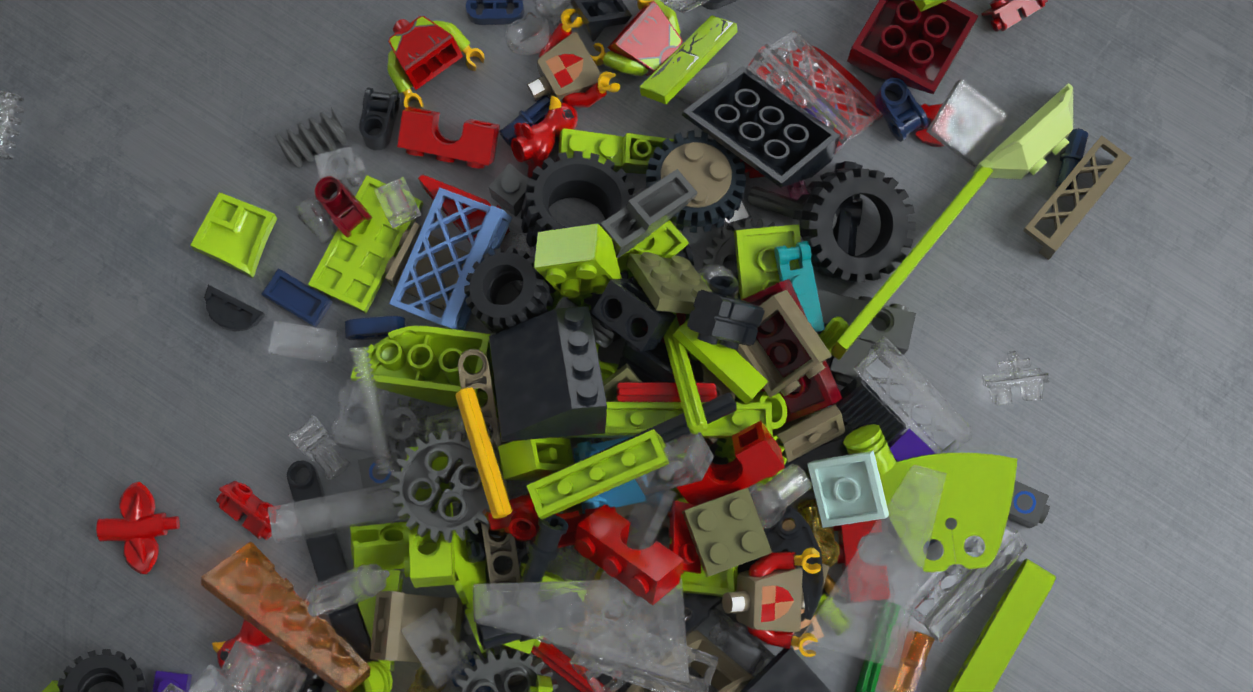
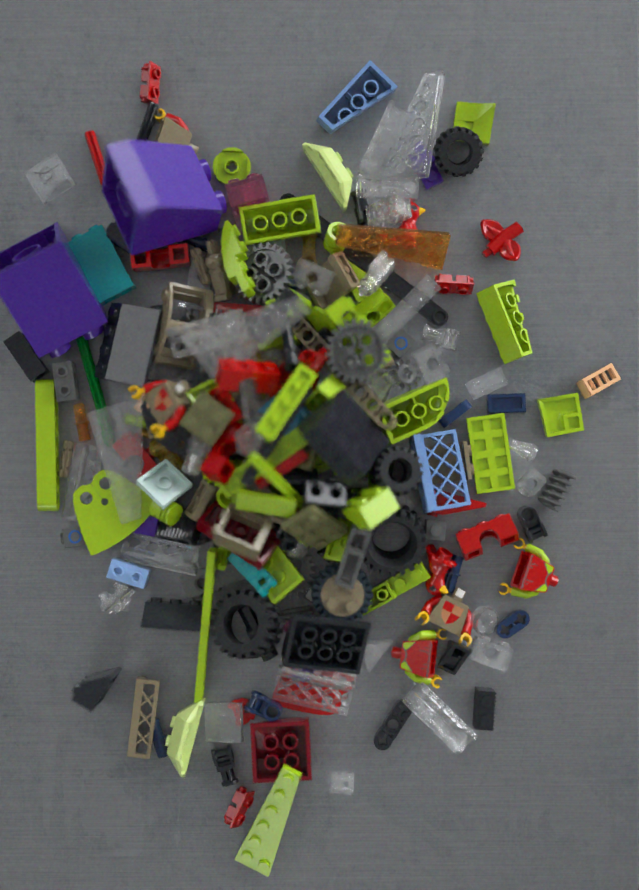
camera: 145 degrees right, 10 degrees up
black plate [204,285,265,332] -> none
dark red piece [314,176,372,238] -> none
clear piece [349,347,396,475] -> none
clear brick [374,177,421,228] -> none
yellow axle [455,387,512,519] -> none
lime tile [640,15,738,104] -> none
black brick [687,290,765,350] -> none
none -> dark tan axle [58,440,74,478]
none -> black slope [71,667,122,712]
none -> light blue brick [106,557,152,589]
none -> black slope [141,597,203,632]
none -> black connector [211,745,239,787]
none -> lime wedge [476,279,532,364]
none -> light nougat slope [576,363,621,399]

